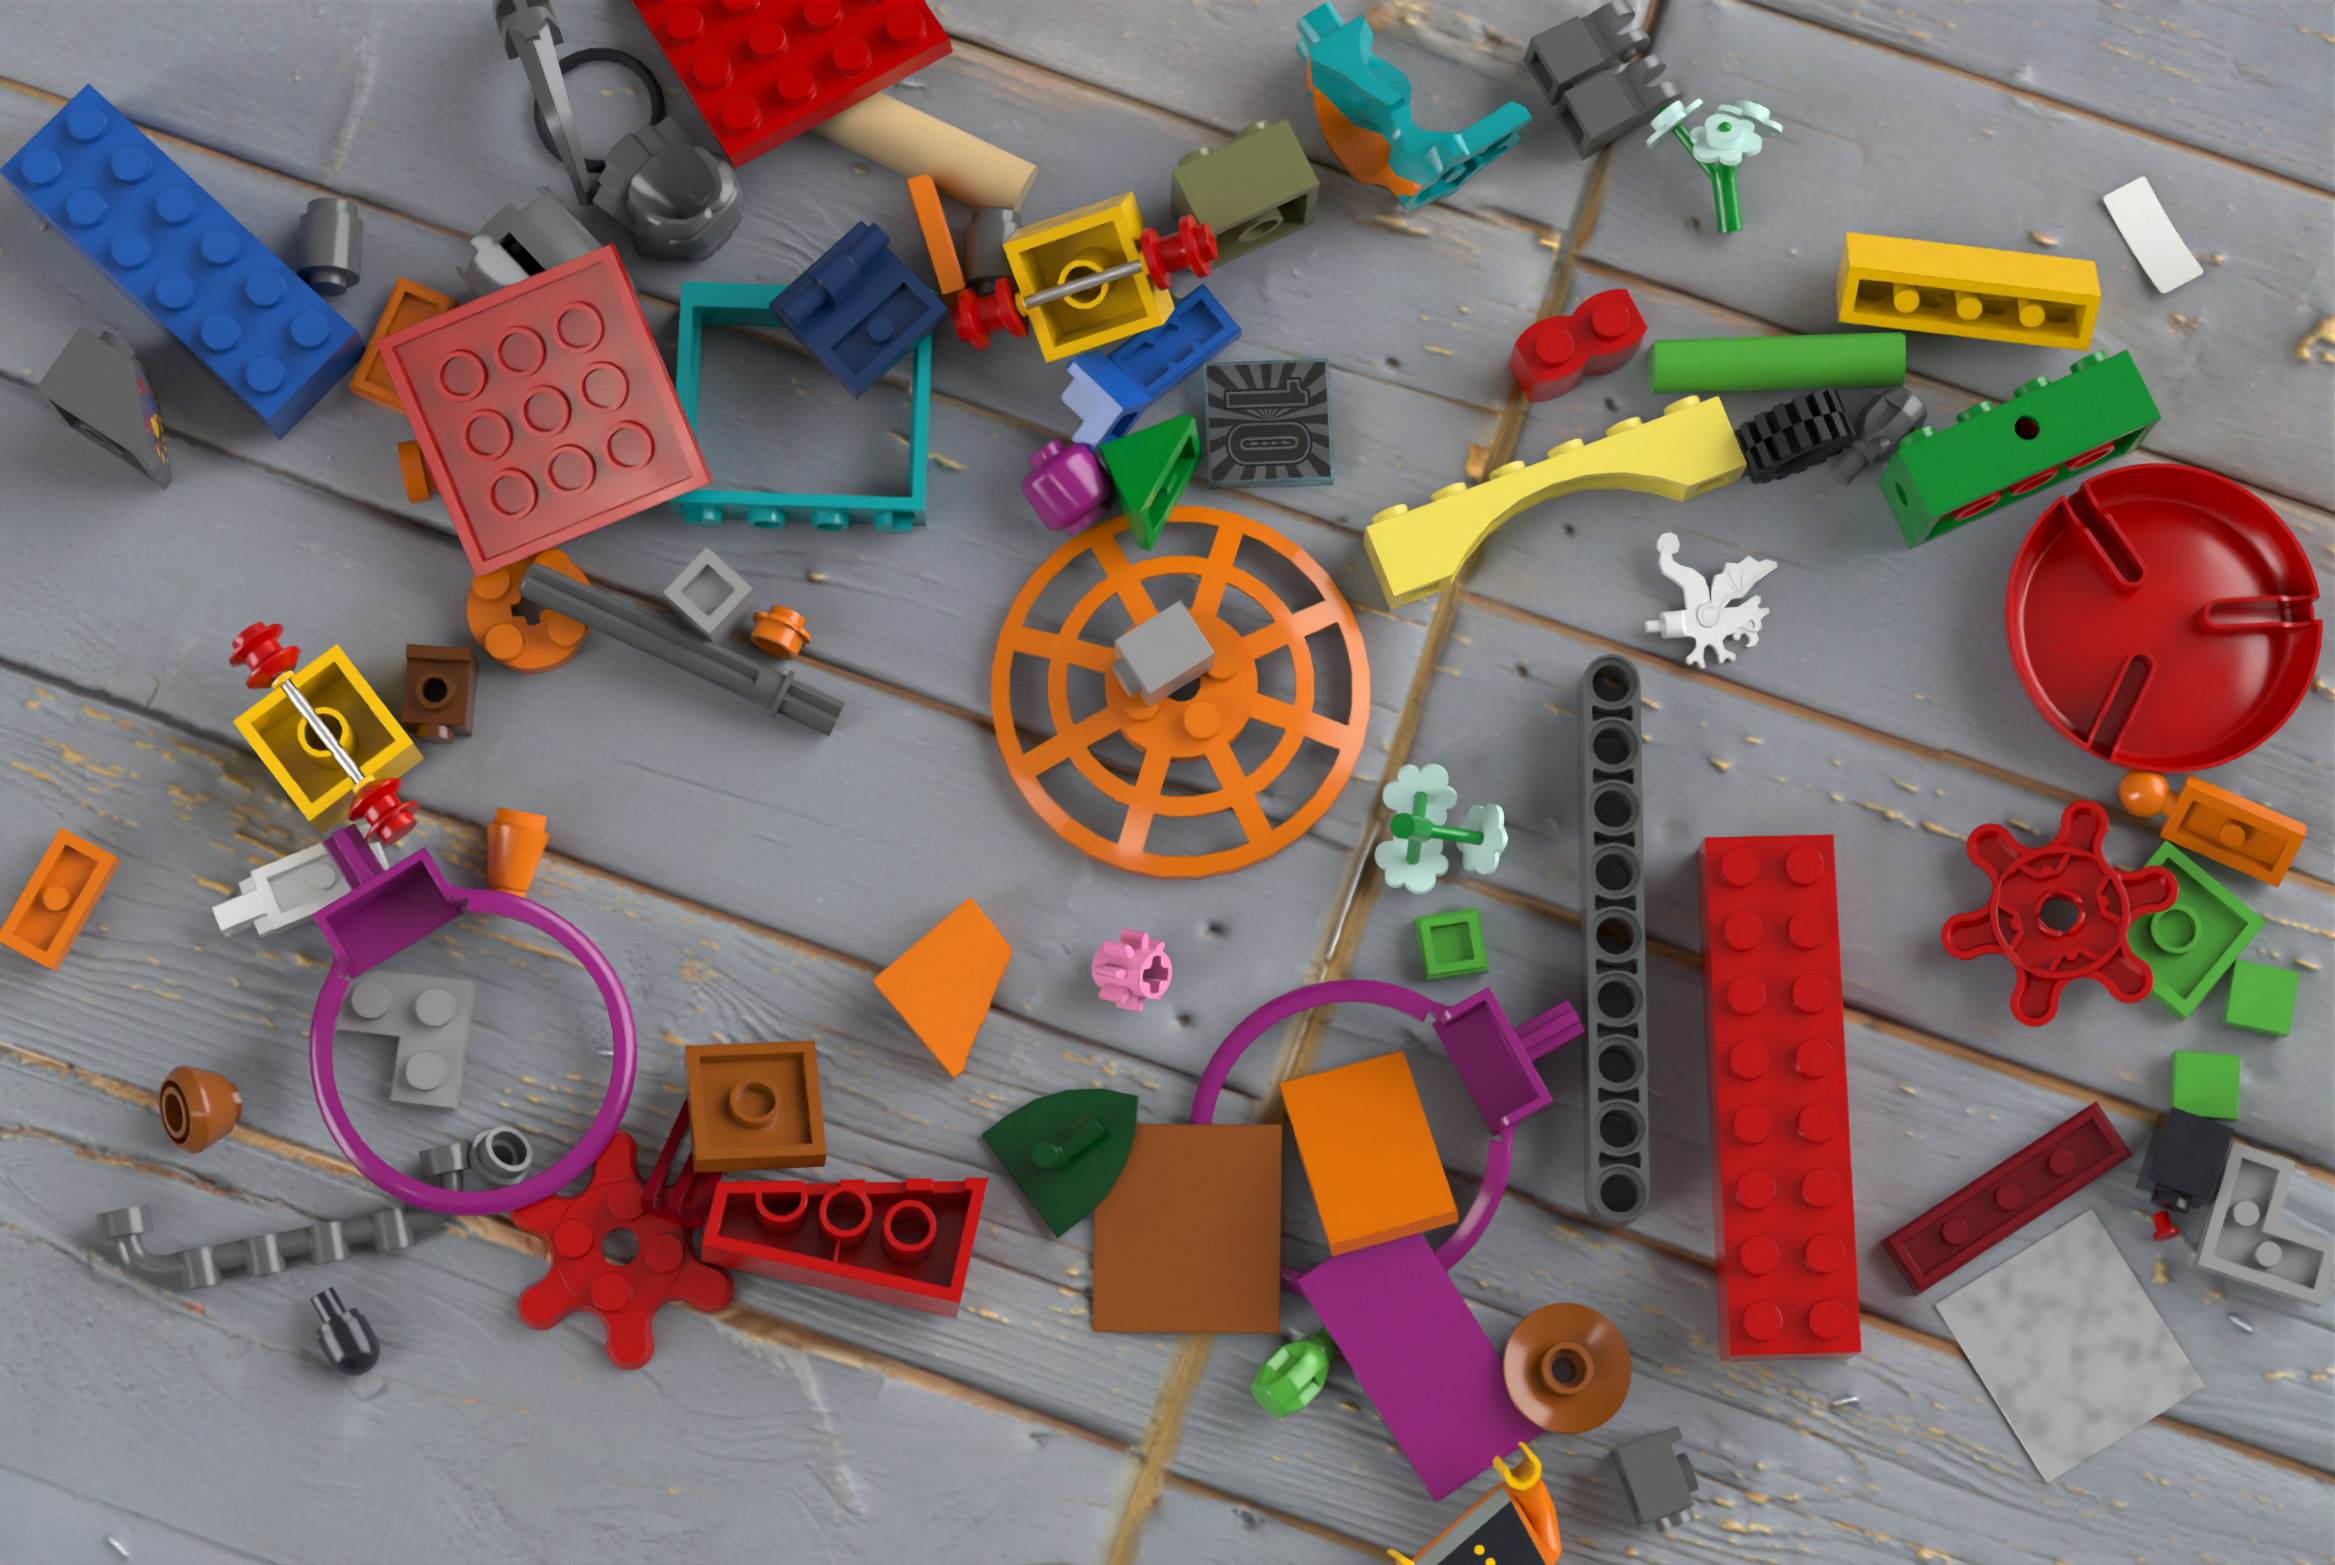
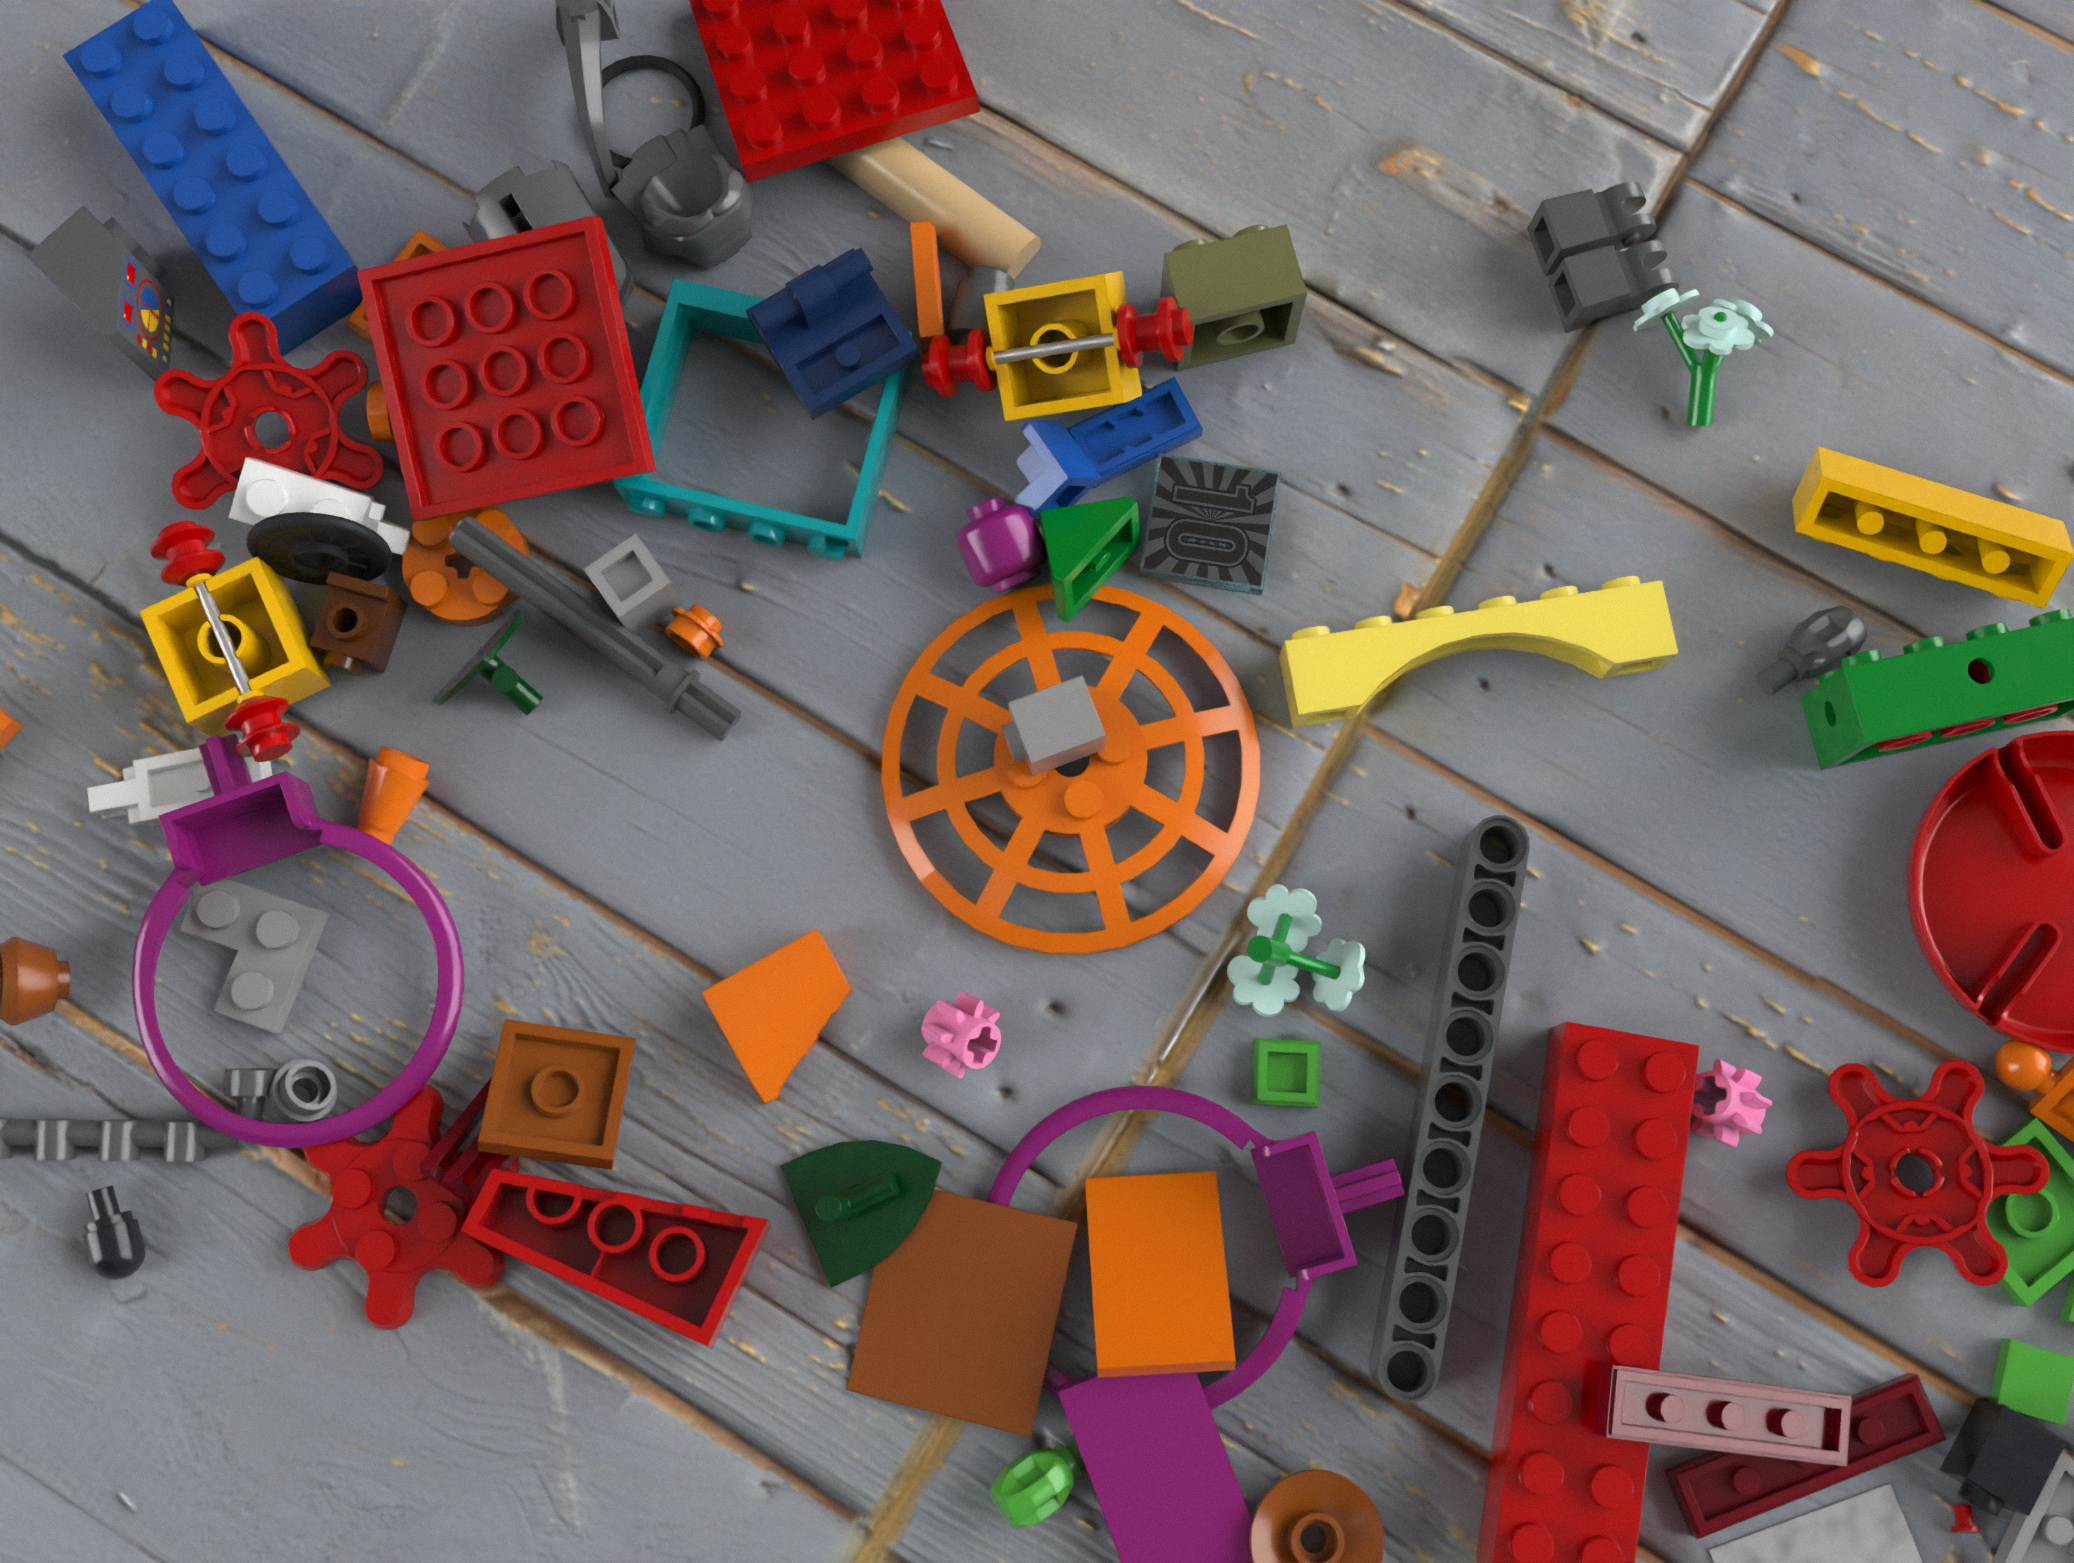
camera: 20 degrees right, 0 degrees up
dark grey brick [296,198,363,296] -> none
teal hips [1295,2,1532,211] -> none
red brick [1509,289,1648,402] -> none
white piece [1645,532,1778,670] -> none
bright green brick [1647,332,1906,394] -> none
black tyre [1734,389,1858,484] -> none
none -> red plate [153,312,385,510]
none -> white hinge [228,457,412,555]
none -> black wheel [247,512,392,586]
none -> dark green shield [433,609,543,716]
none -> tile [1593,1362,1852,1467]
none -> bright pink gear [1690,1059,1772,1148]

